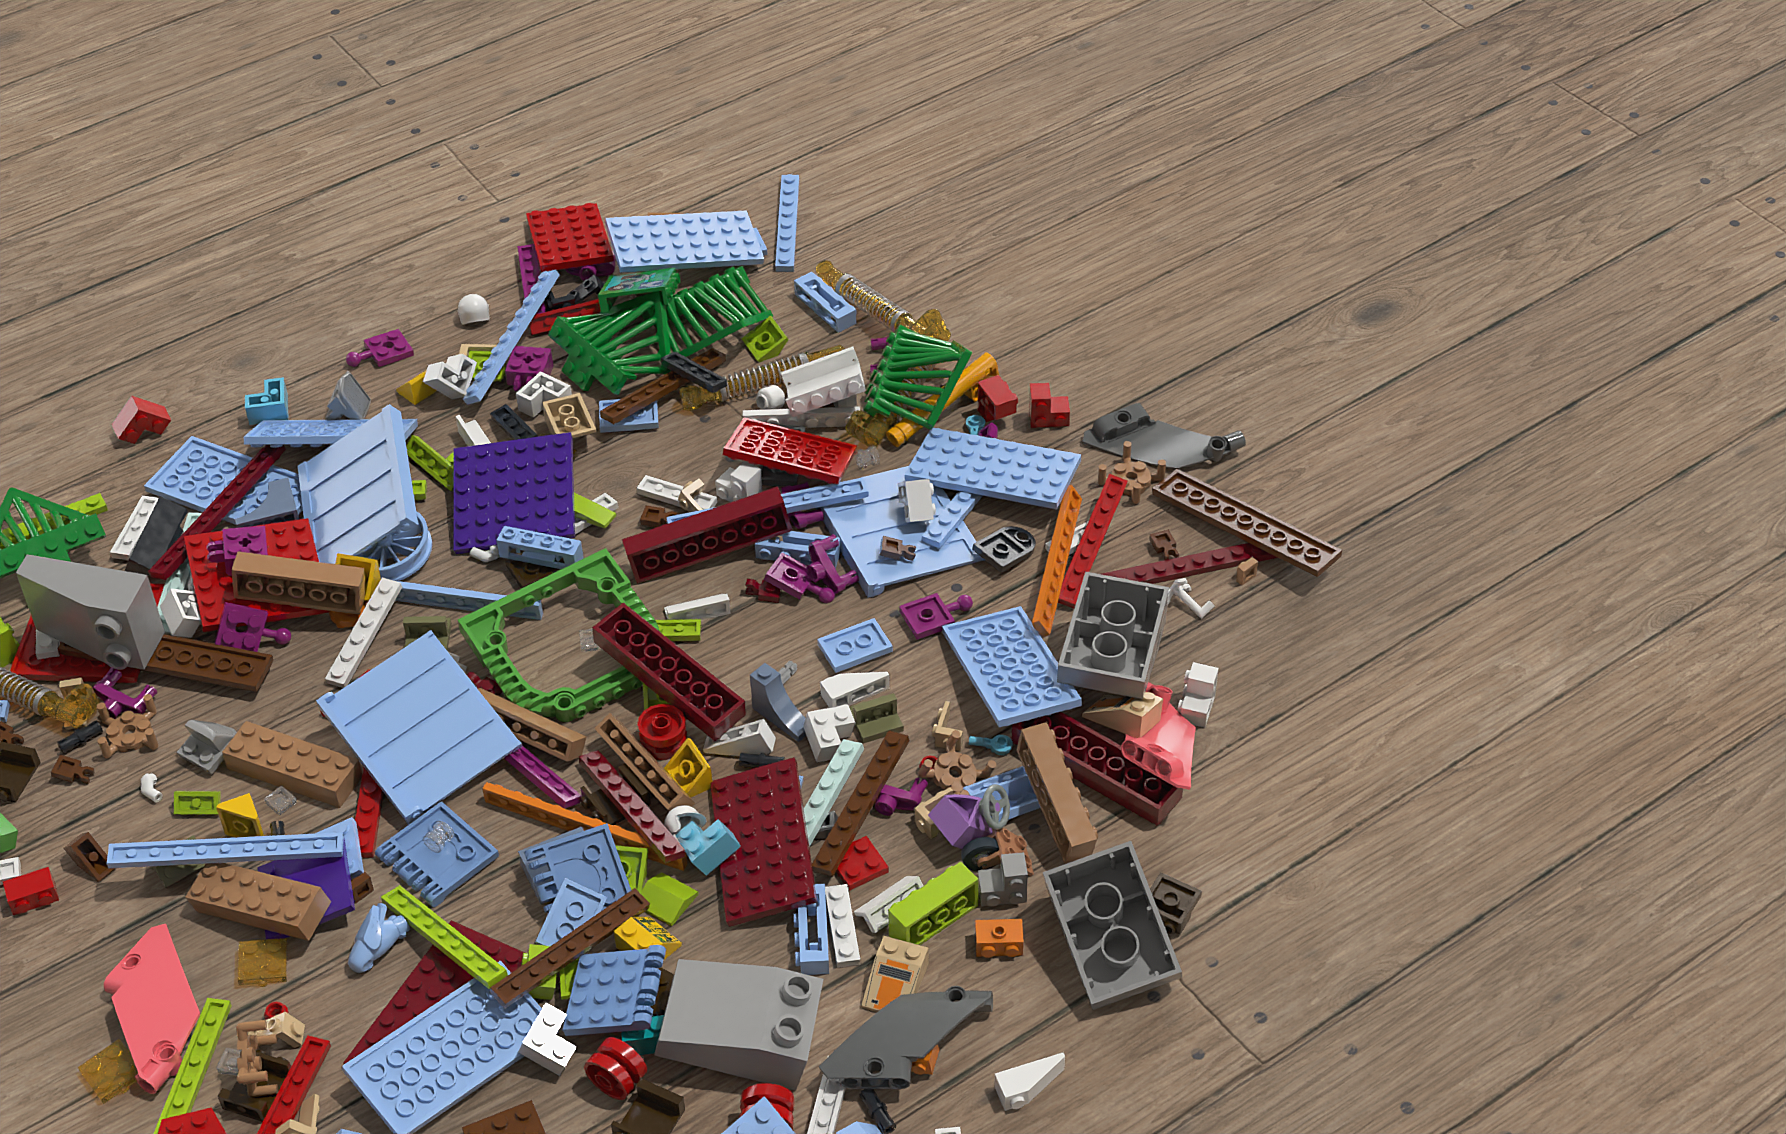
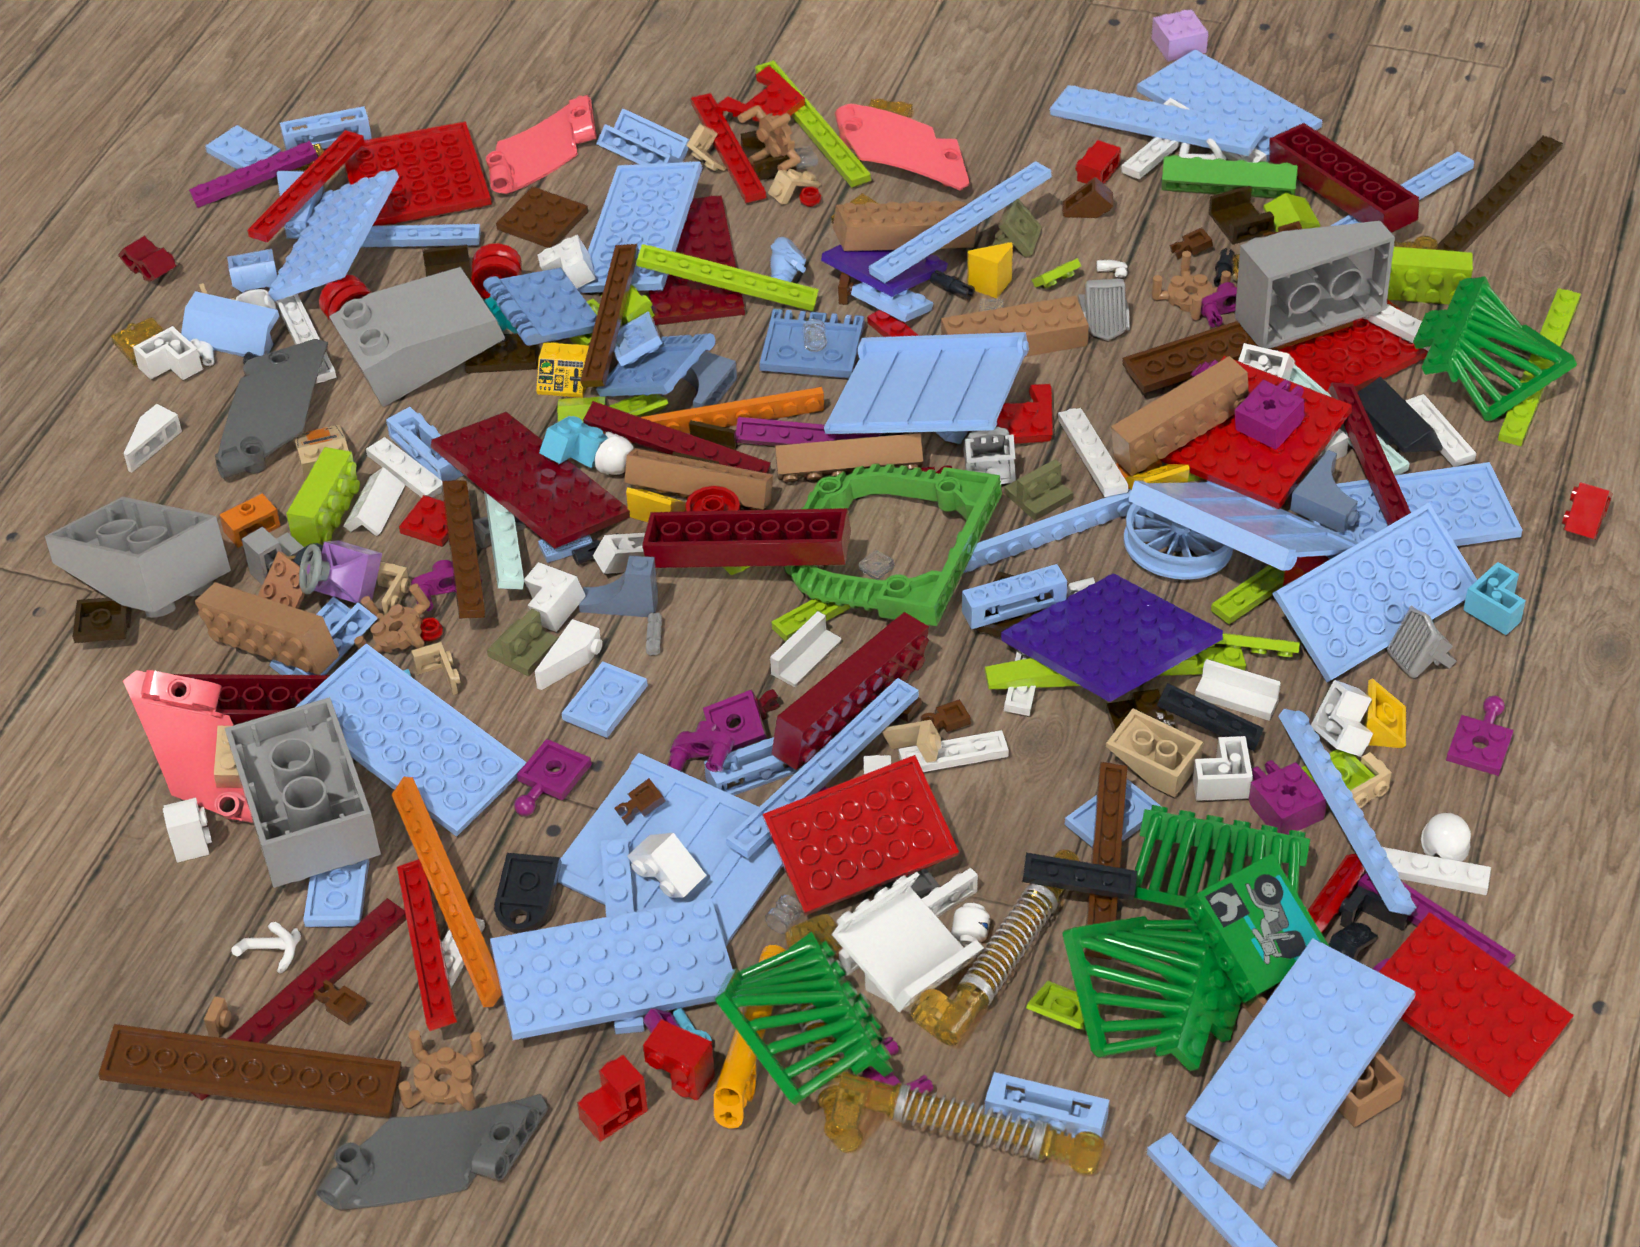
camera: 145 degrees right, 0 degrees up
none -> white plate [1382,847,1491,895]

